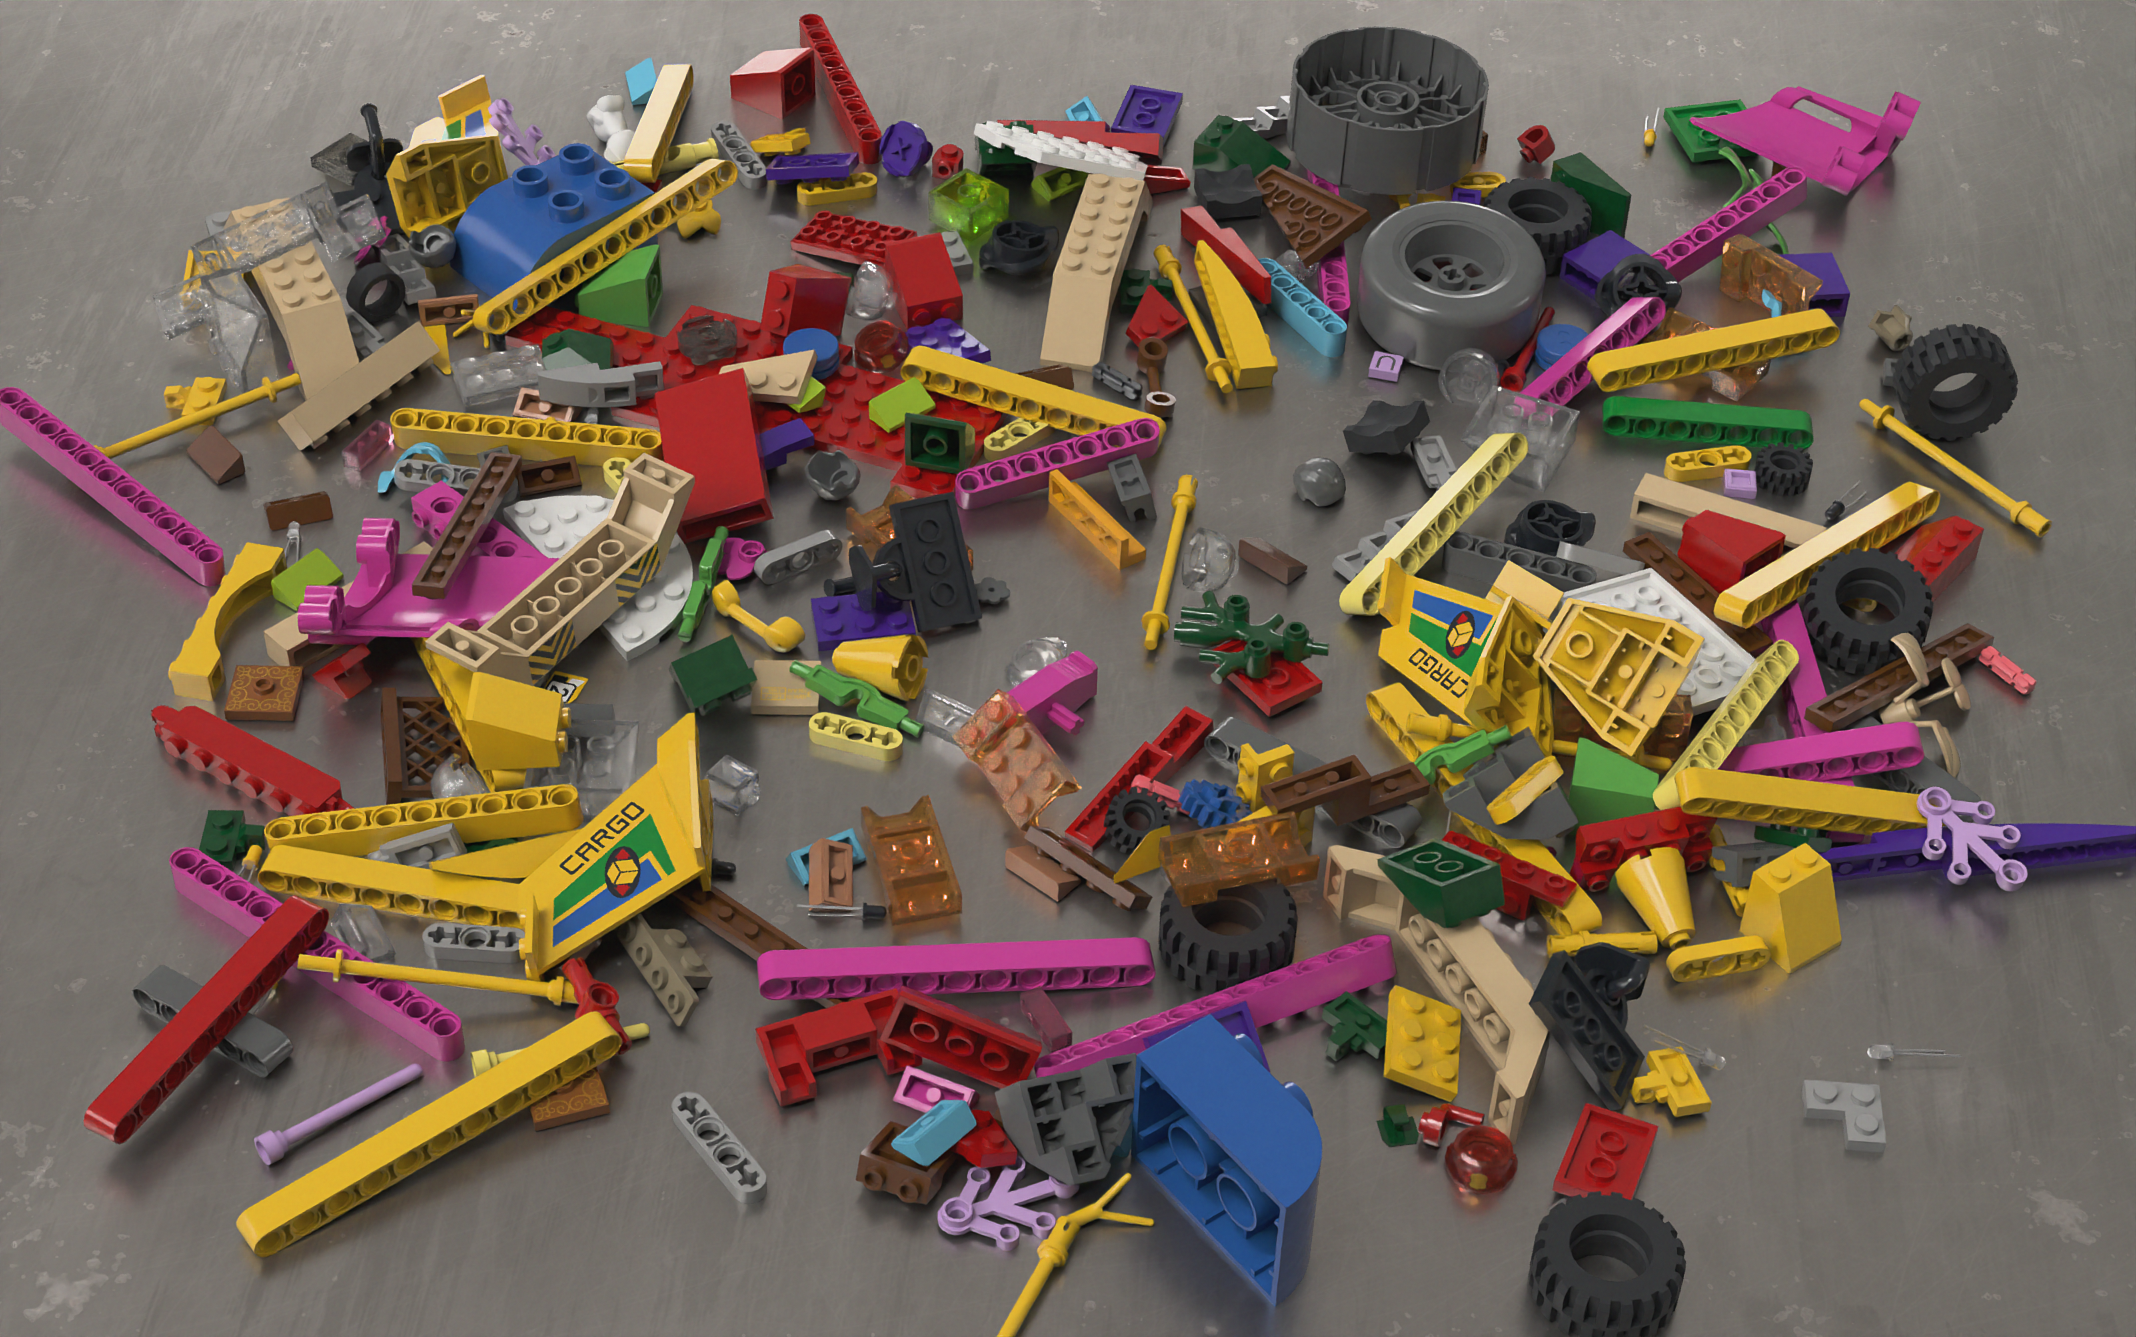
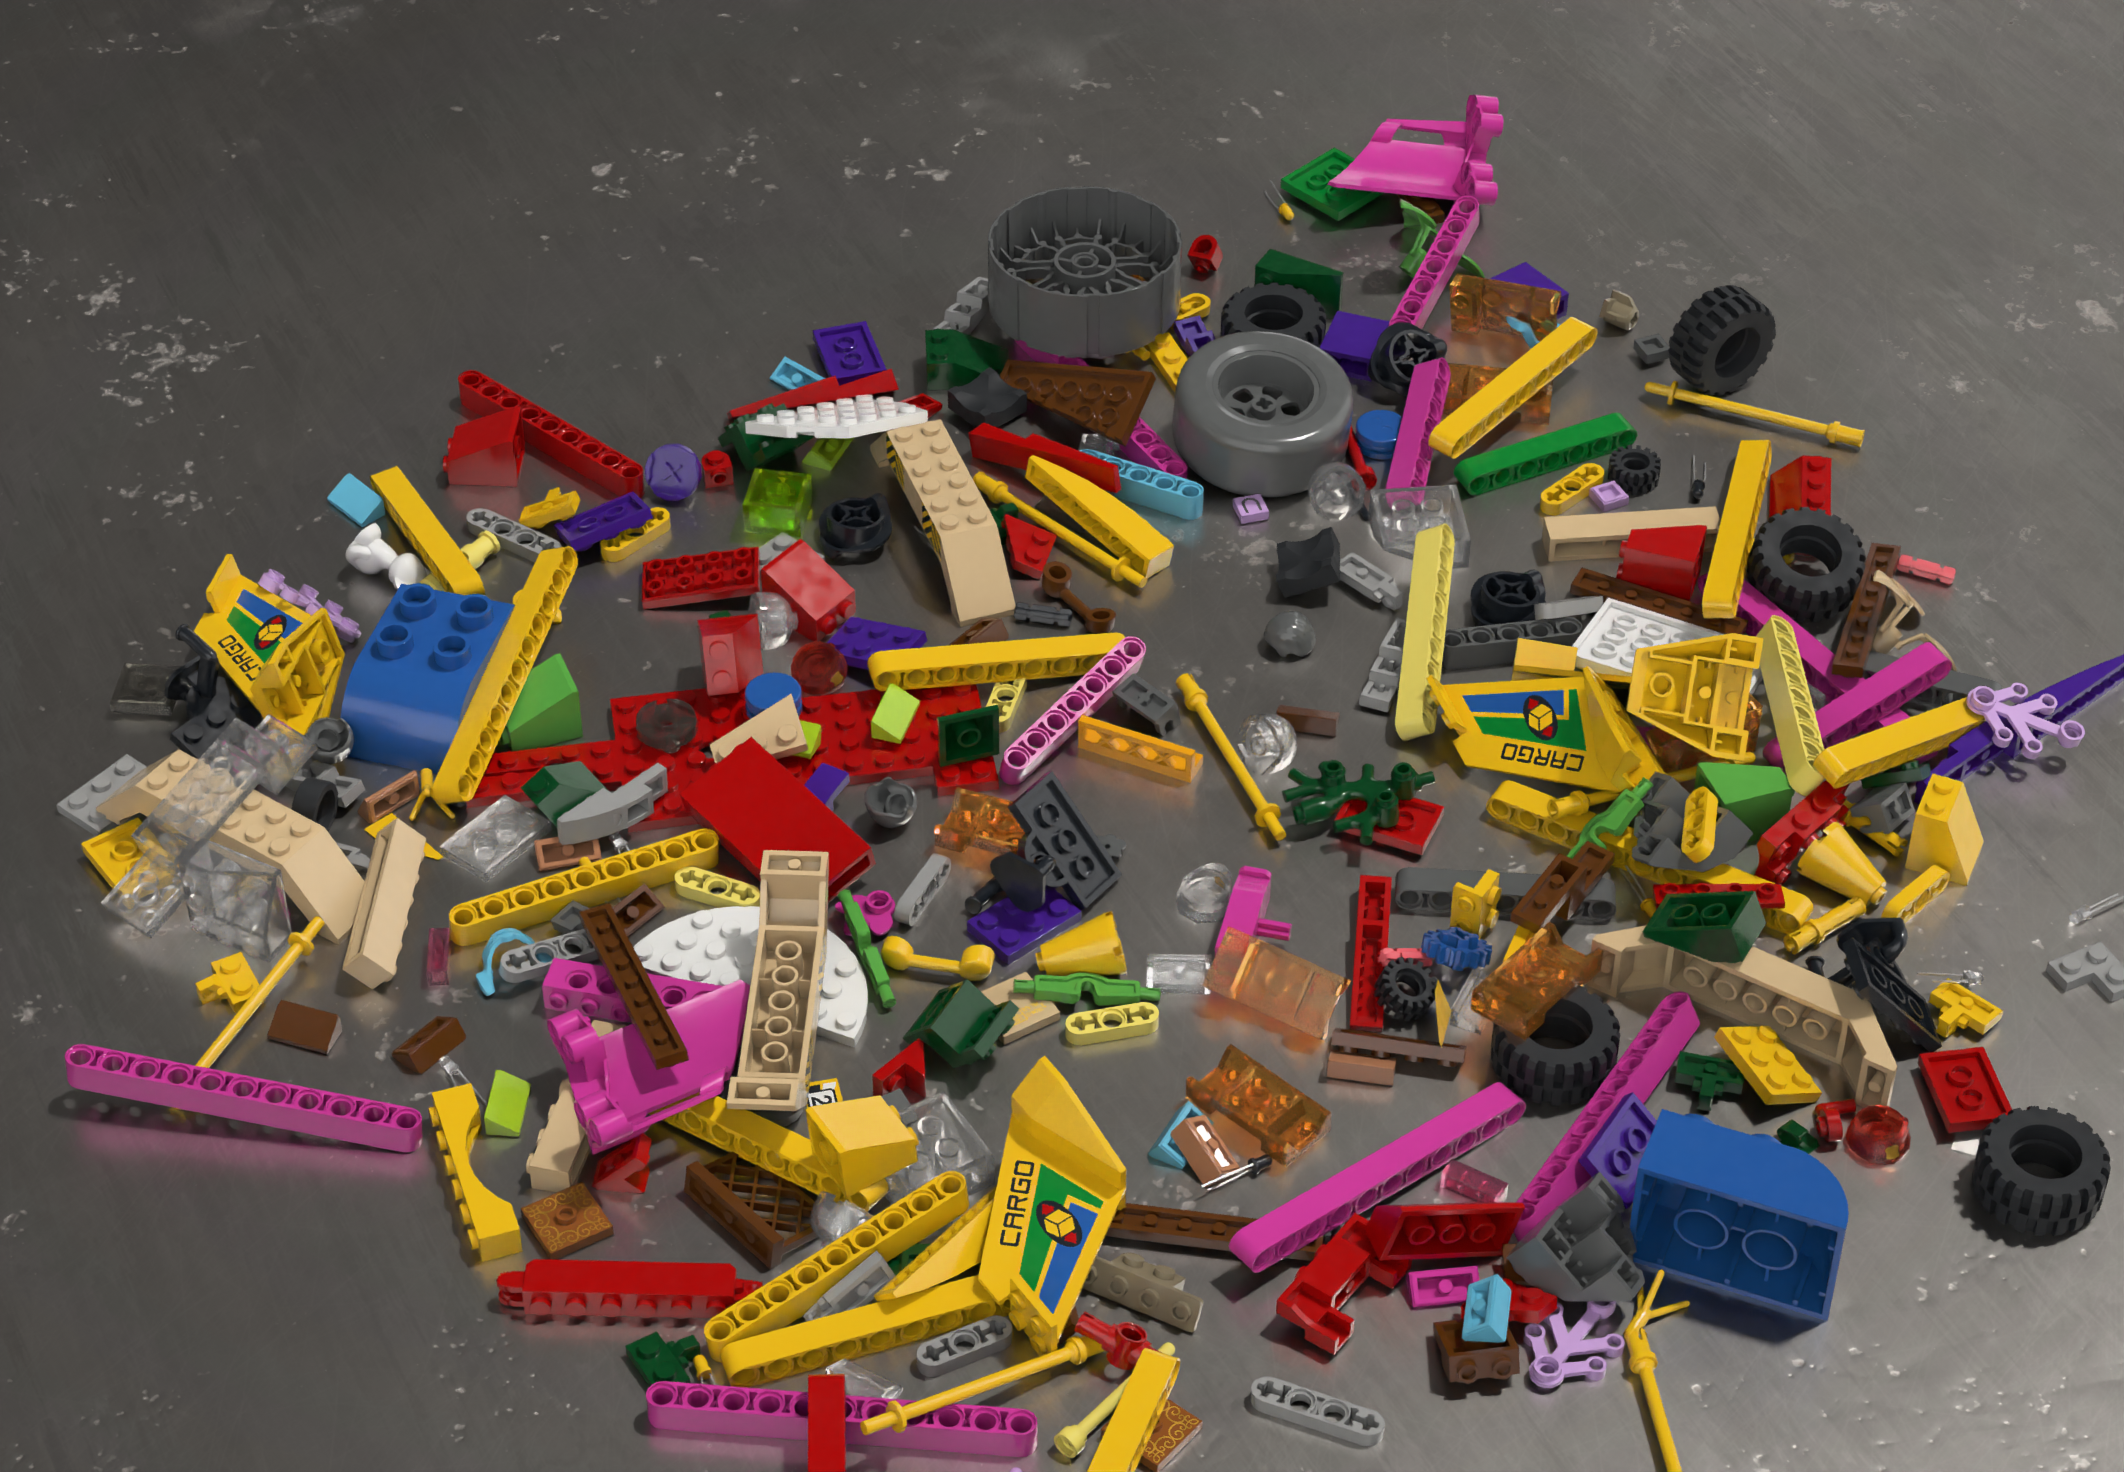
camera: 30 degrees left, 0 degrees up
none -> red slope [872,1038,926,1098]

